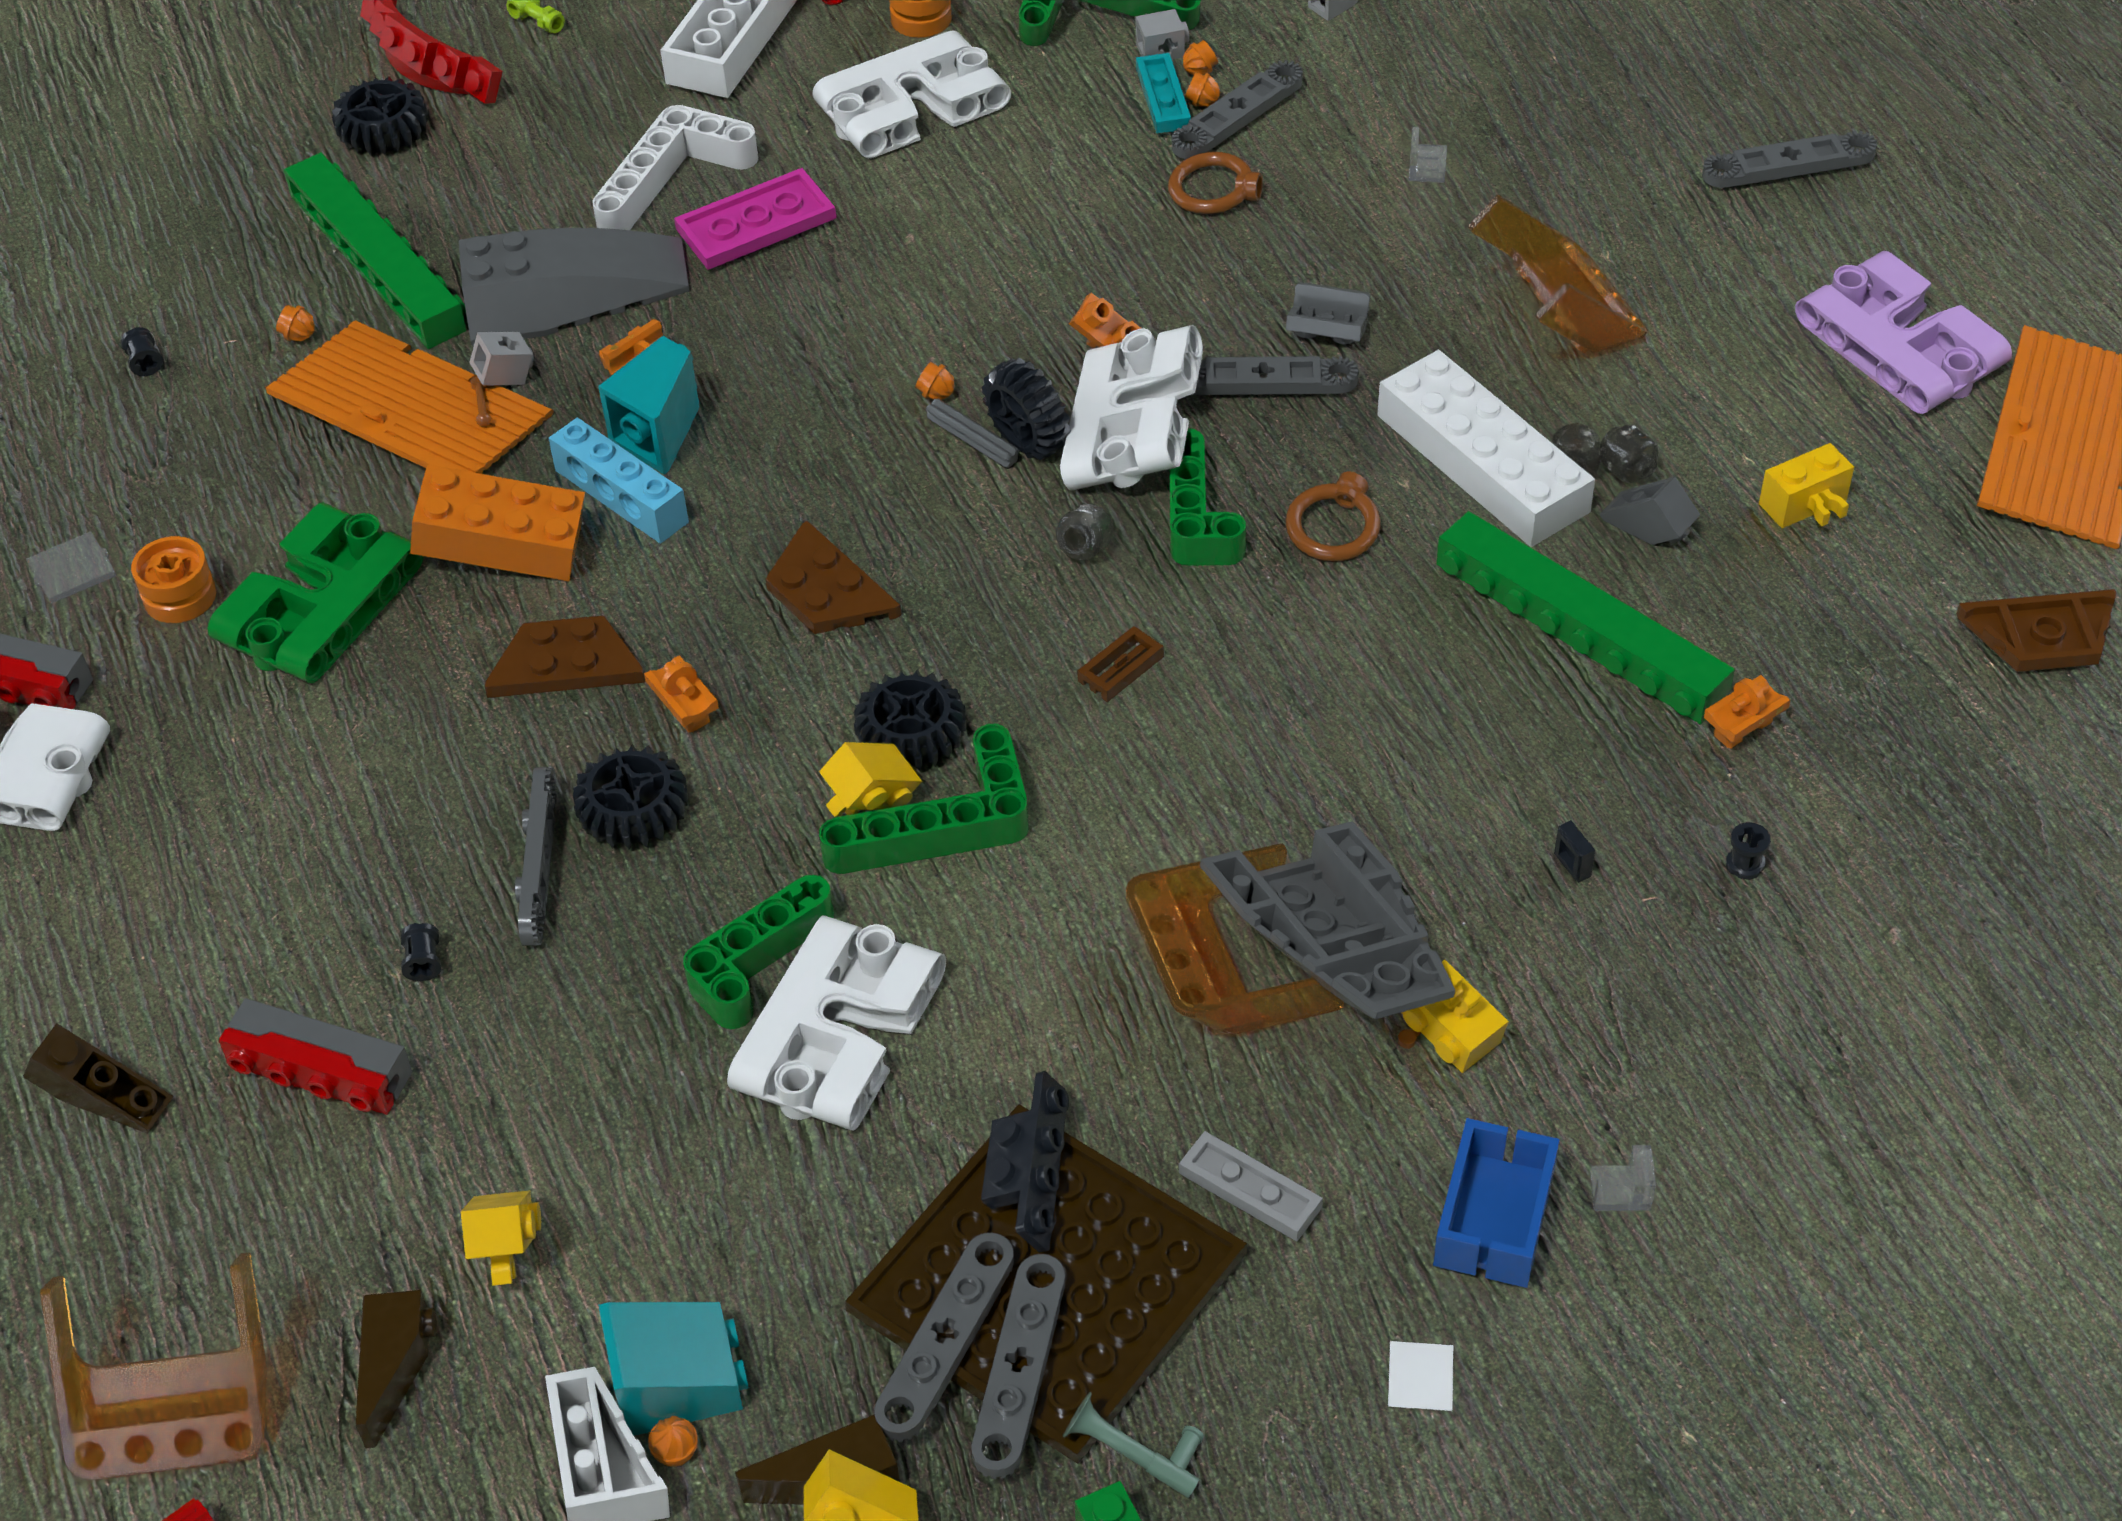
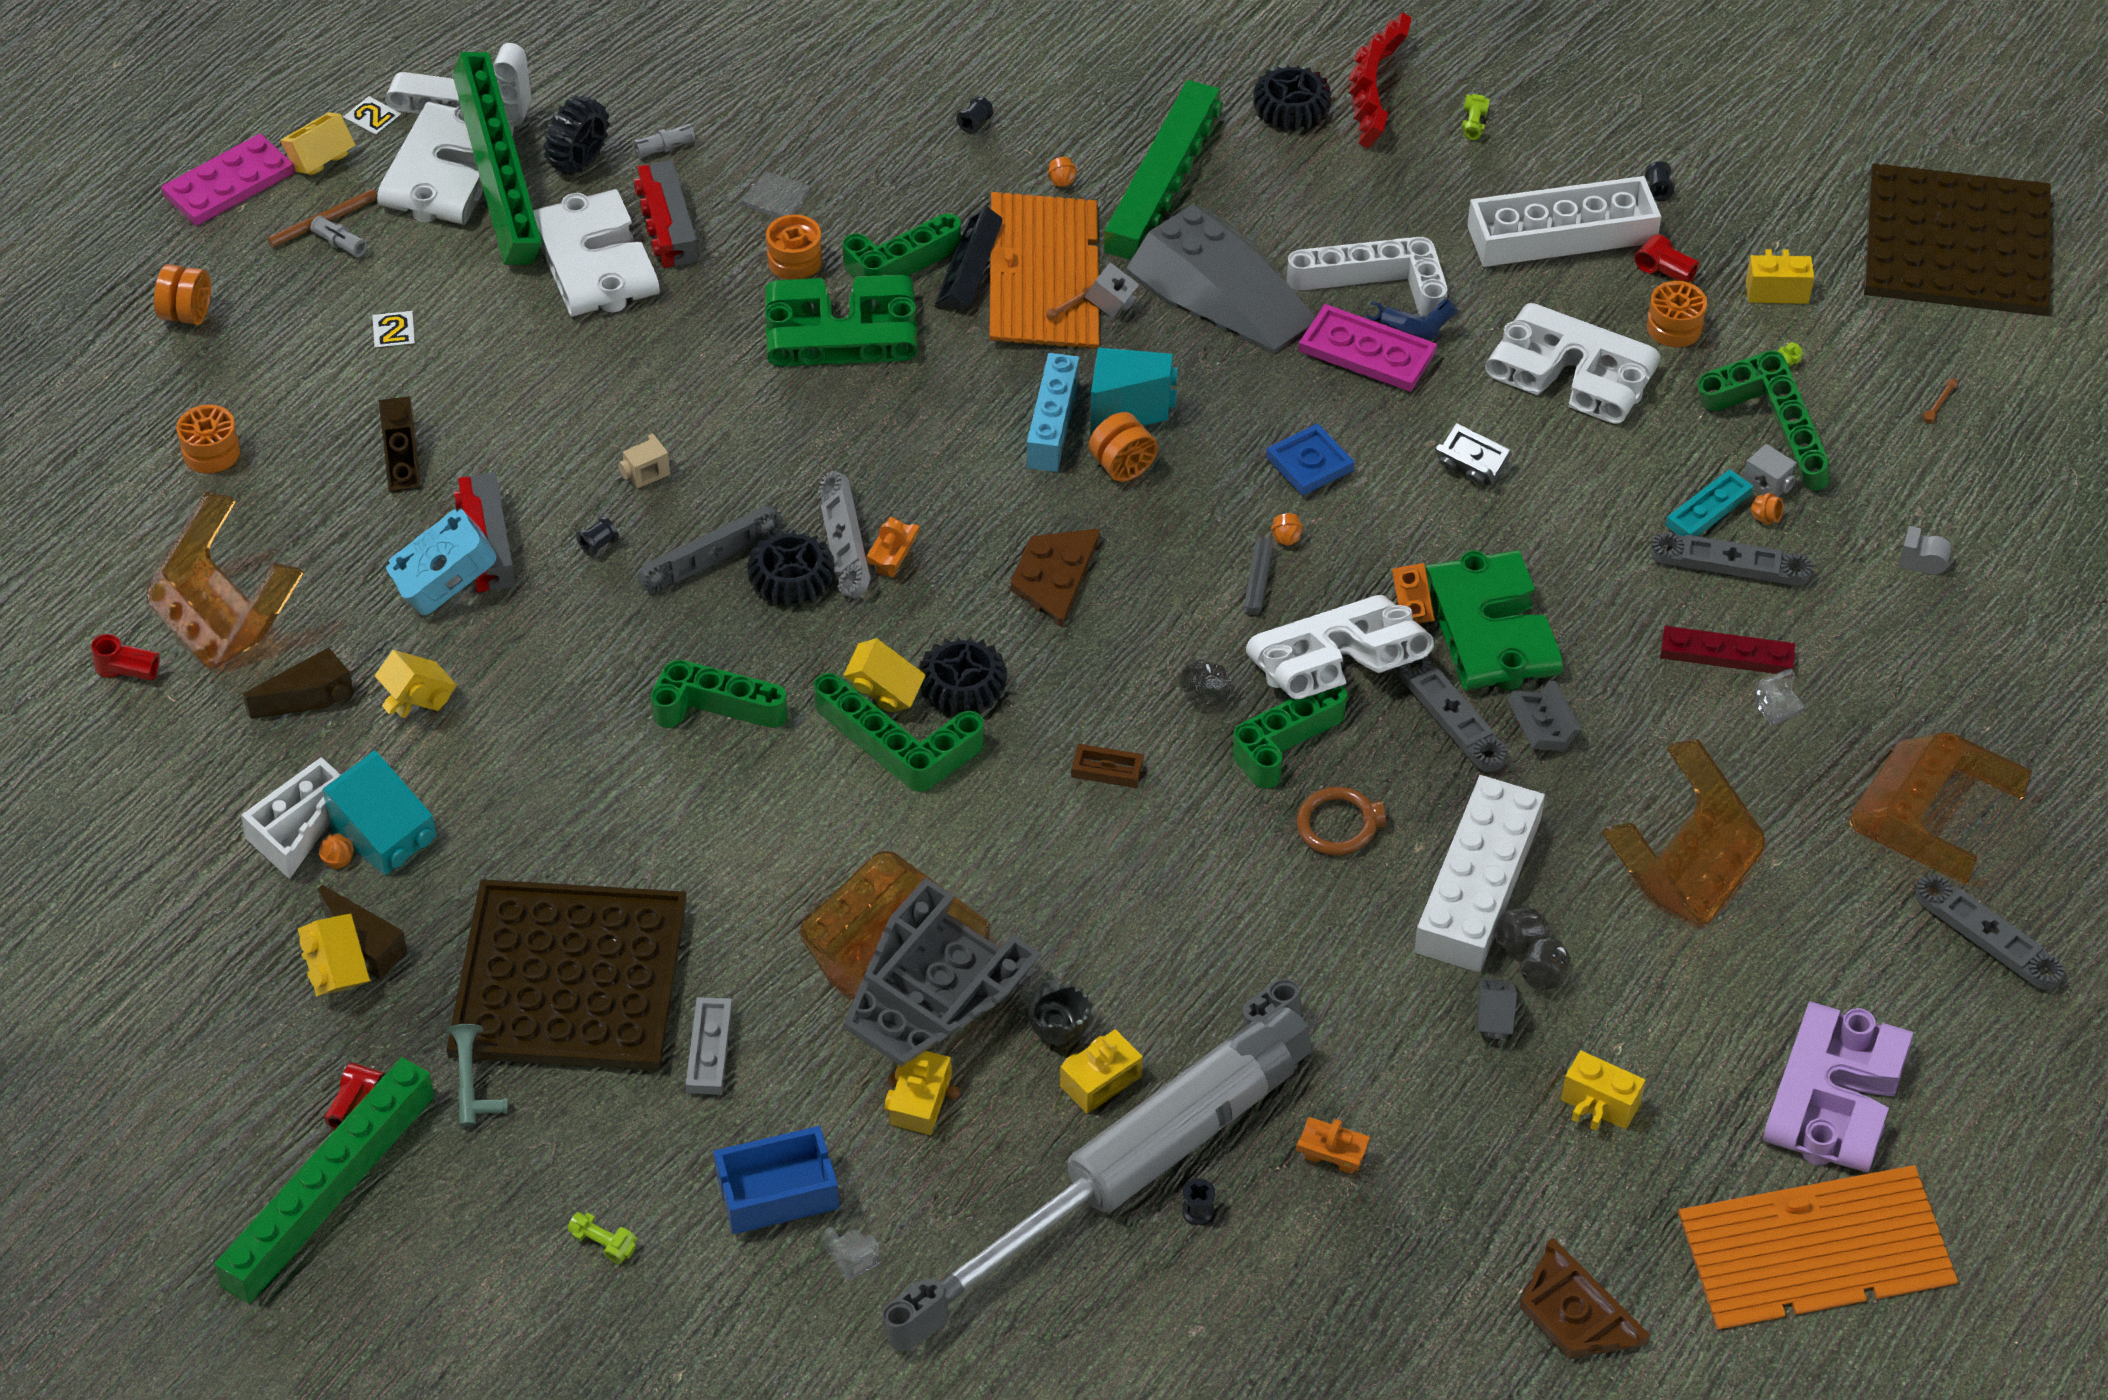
camera: 55 degrees right, 0 degrees up
orange brick [410,464,585,581] -> none
reddish brown wing [485,615,645,698] -> none
orange hips [599,319,663,376] -> none
white connector [727,915,946,1131] -> none
dark grey piece [874,1233,1014,1442] -> none
dark grey piece [971,1254,1065,1479] -> none
black gear [981,358,1071,460] -> none
black bracket [981,1071,1069,1253] -> none
dark orange piece [1168,152,1263,214] -> none
orange plate [1184,72,1220,107] -> none
white sticker [1388,1341,1453,1411] -> none
green brick [1436,511,1735,725] -> none
black tile [1554,820,1595,883] -> none
none -> medium azure axle [386,509,497,615]
none -> lime bar [568,1212,637,1264]
none -> tan brick [618,433,670,489]
none -> light grey piece [818,471,870,599]
none -> green beam [843,213,961,279]
none -> piece [882,979,1312,1351]
none -> black slope [935,206,1003,309]
none -> pearl dark grey hair [1028,982,1093,1046]
none -> yellow brick [1060,1029,1143,1114]
none -> orange wheel [1088,412,1158,482]
none -> blue plate [1266,423,1355,496]
none -> dark blue arm [1366,297,1459,340]
none -> green connector [1425,550,1563,691]
none -> bracket [1435,423,1512,486]
none -> dark red plate [1660,625,1795,676]
none -> clear orange windscreen [1850,733,2032,885]

